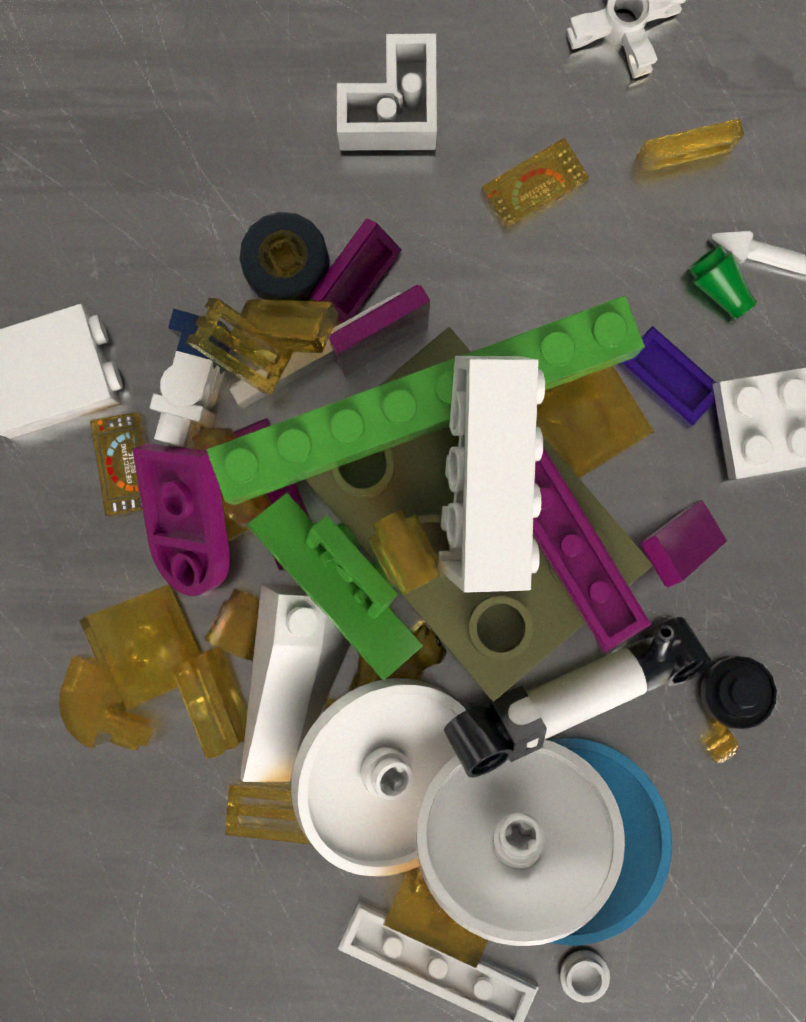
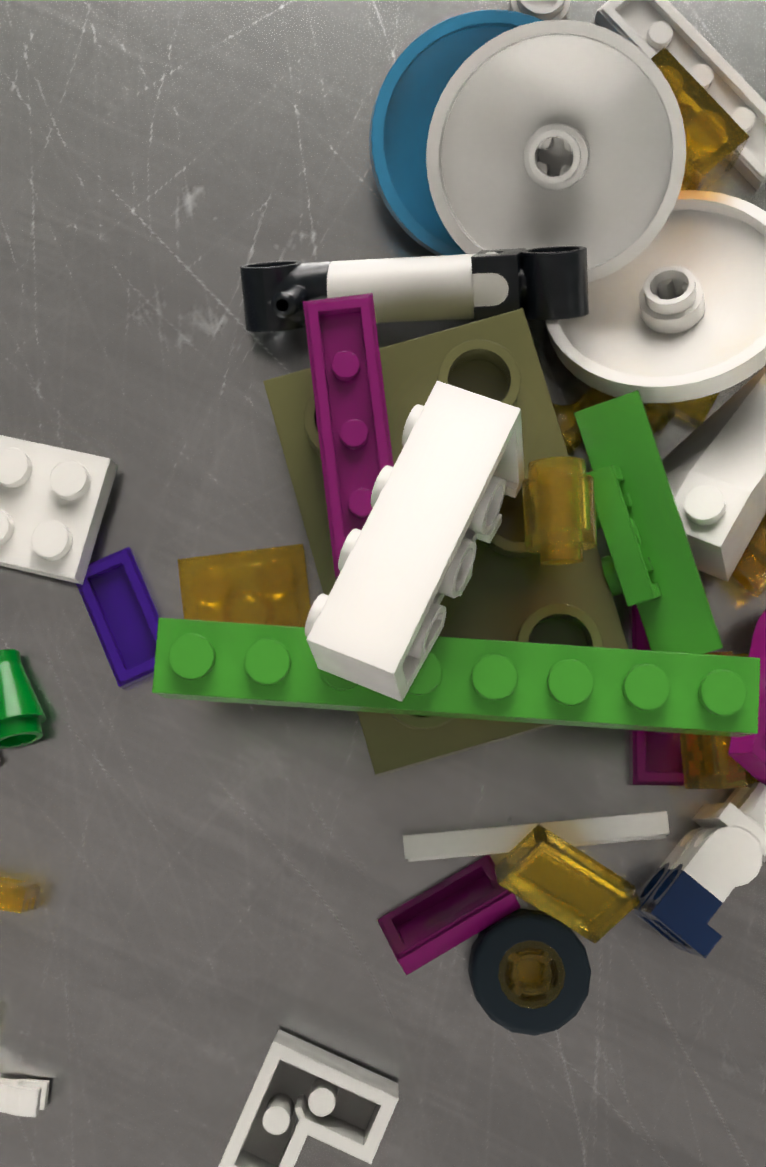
camera: 155 degrees left, 5 degrees down
clear yellow tile [186,298,294,395] -> none
magenta tile [329,285,430,377] -> none
clear yellow tile [481,137,589,231] -> none
magenta tile [641,500,727,588] -> none
clear yellow hand [700,695,739,764] -> none
black plate [701,656,777,730] -> none

